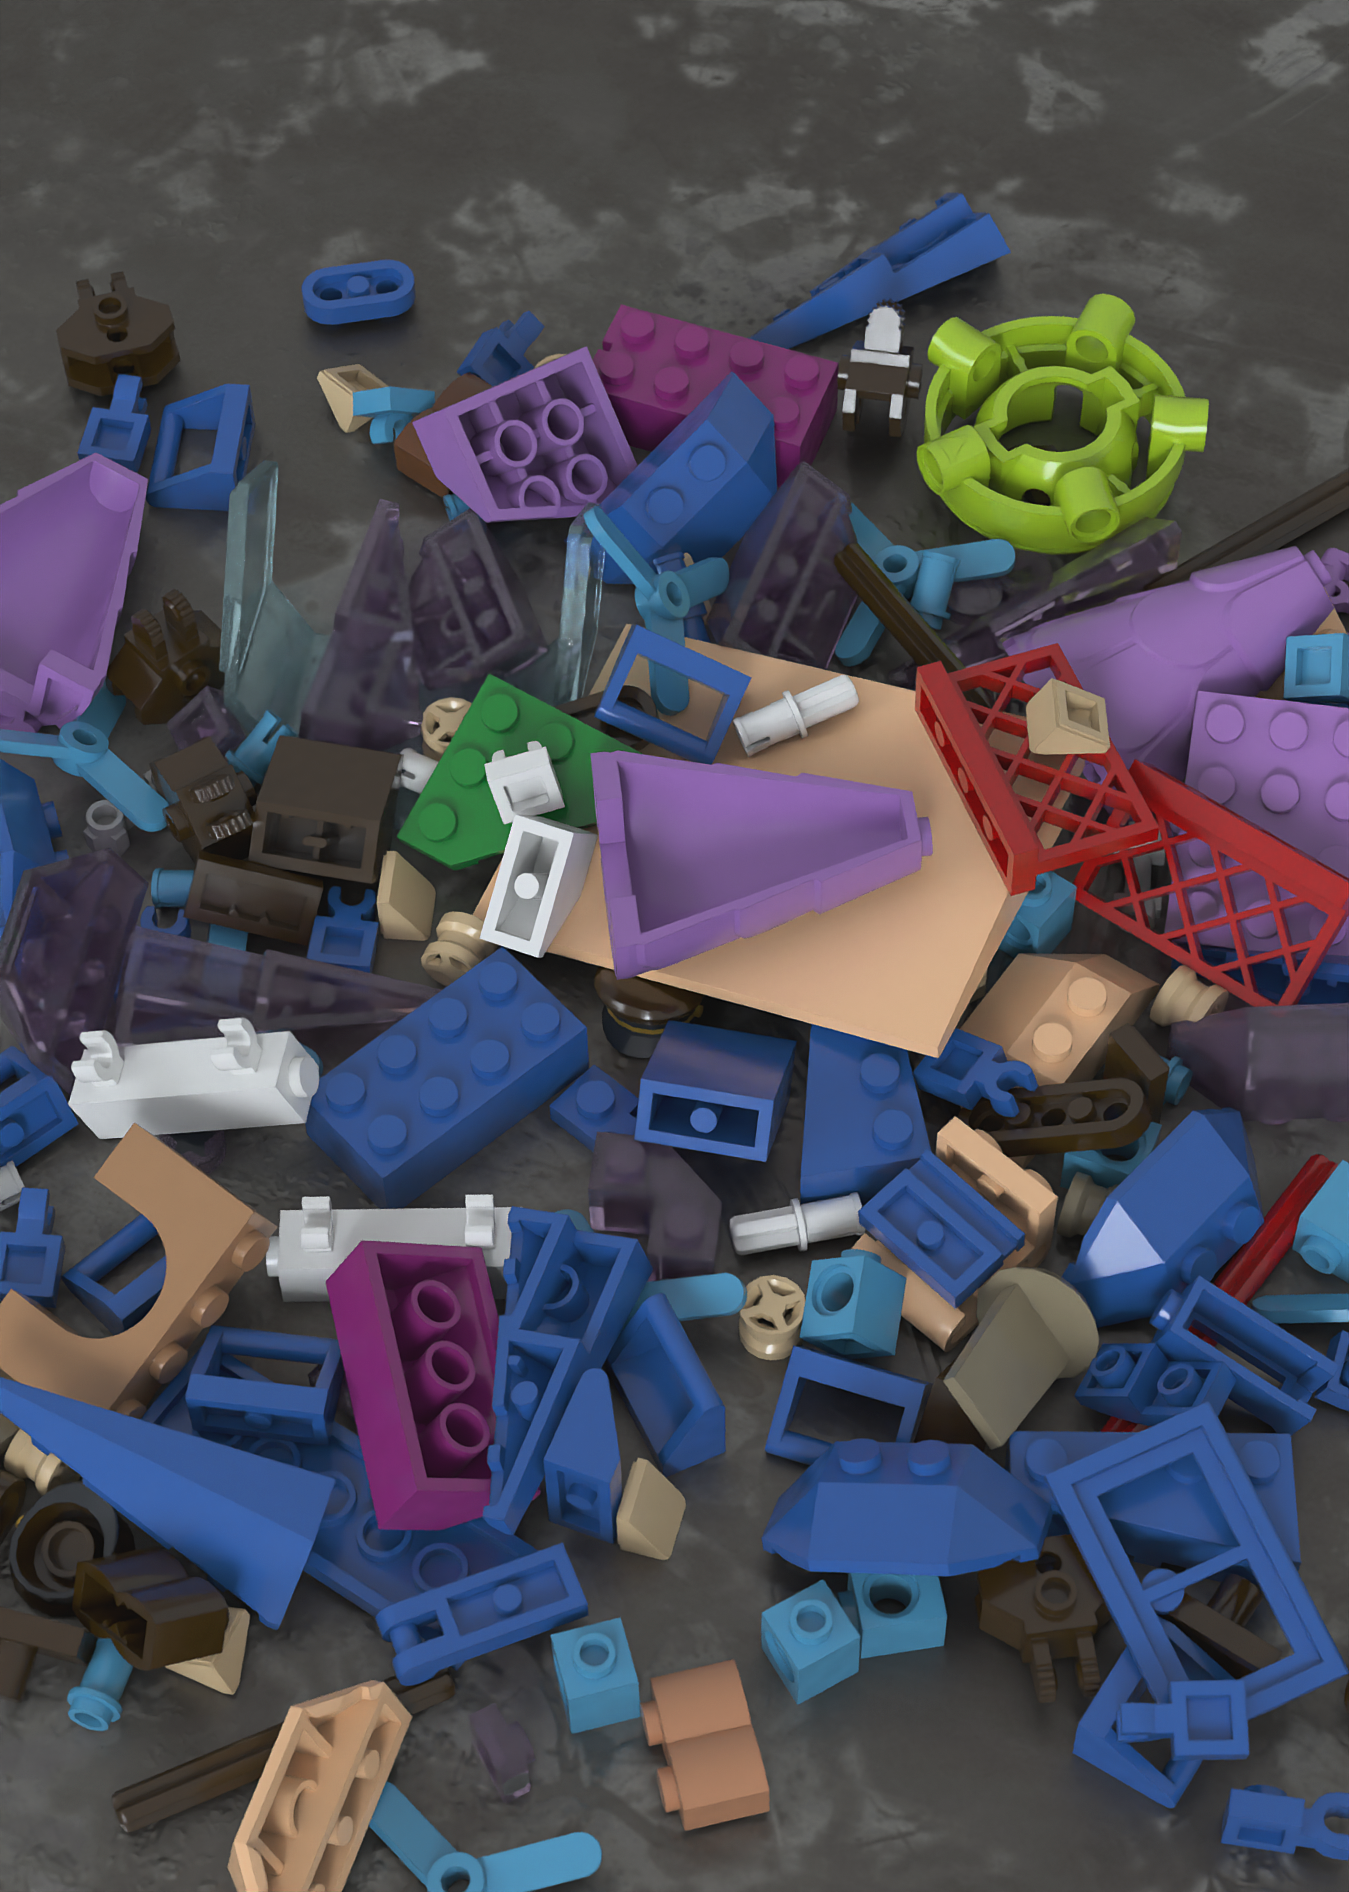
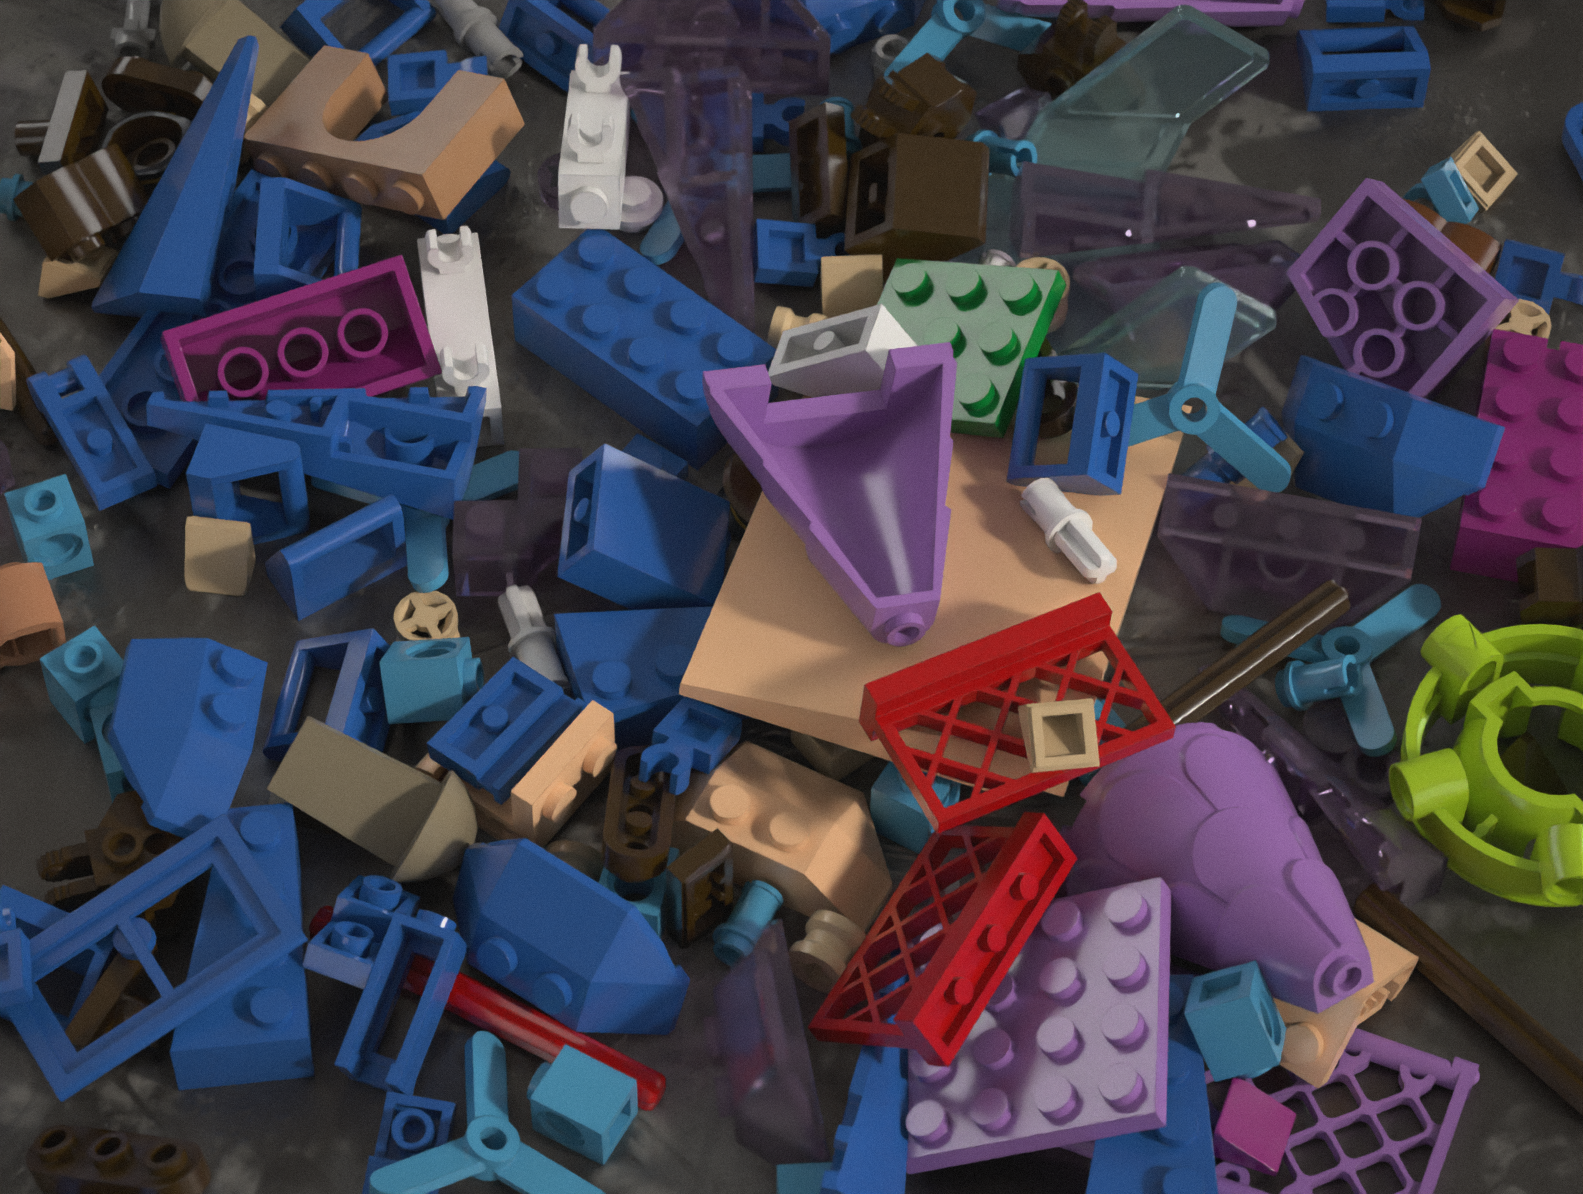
camera: 80 degrees right, 0 degrees up
white tile [484,741,565,824] -> none

